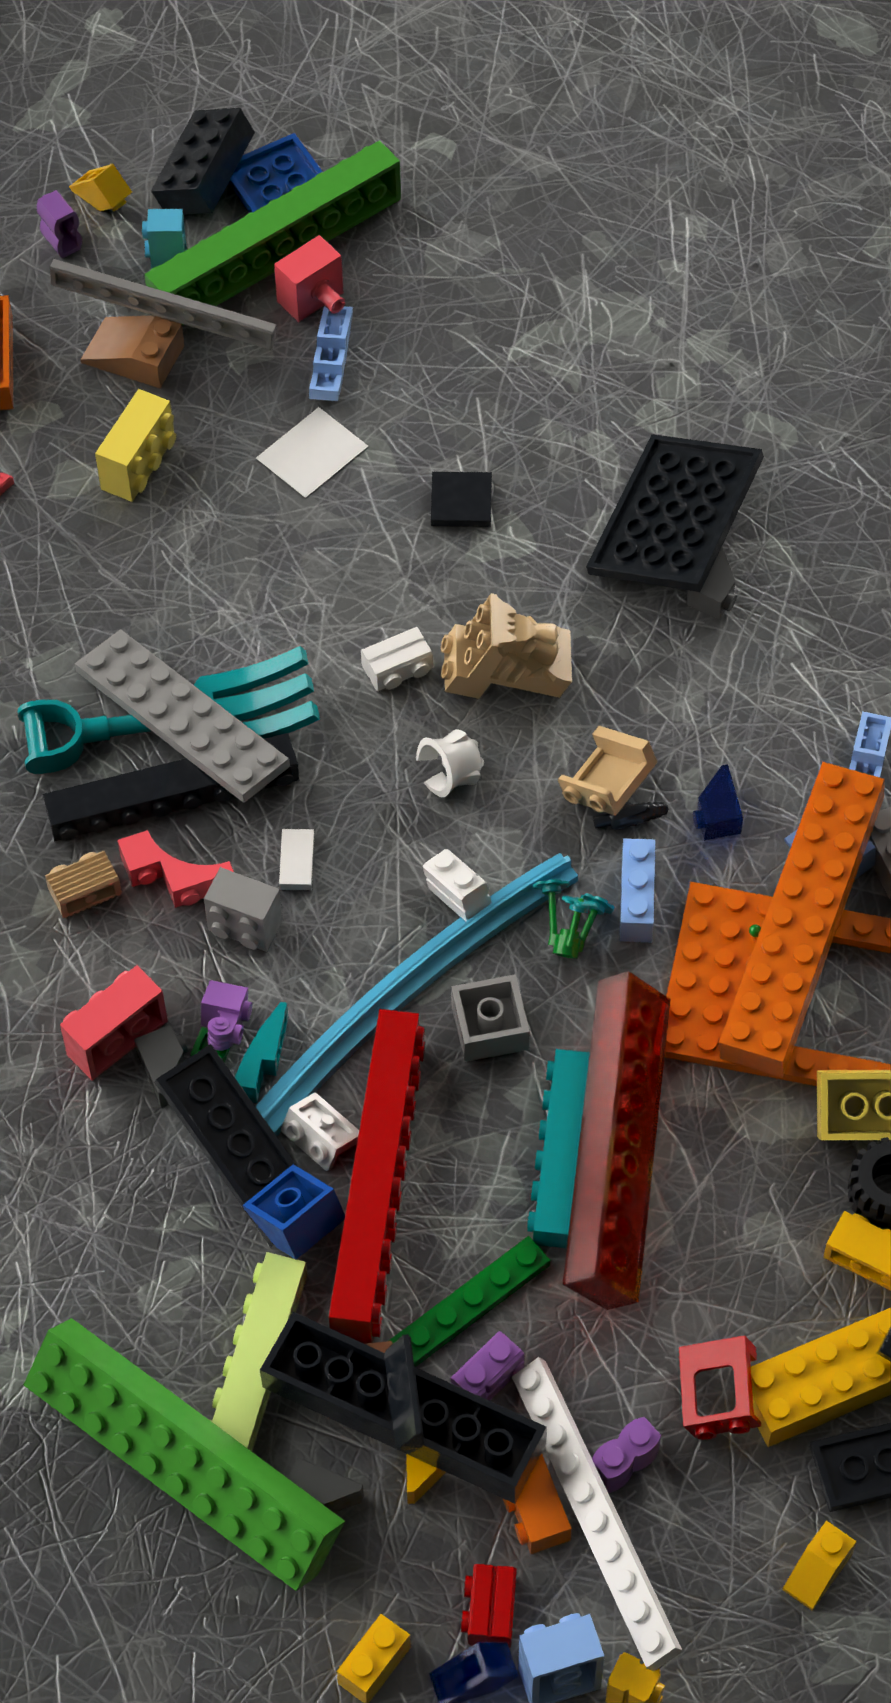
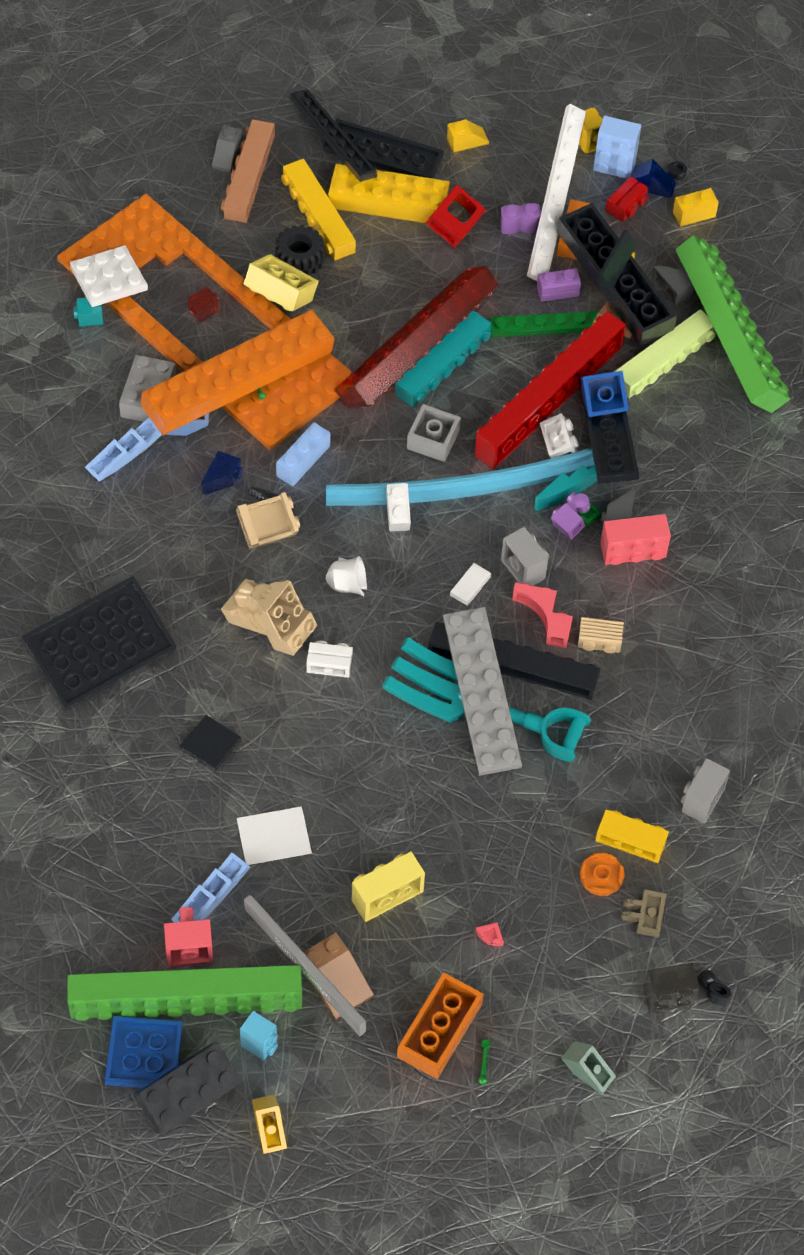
camera: 150 degrees left, 0 degrees up
medium lavender brick [37,190,82,258] -> none
plant [533,879,615,959] -> none

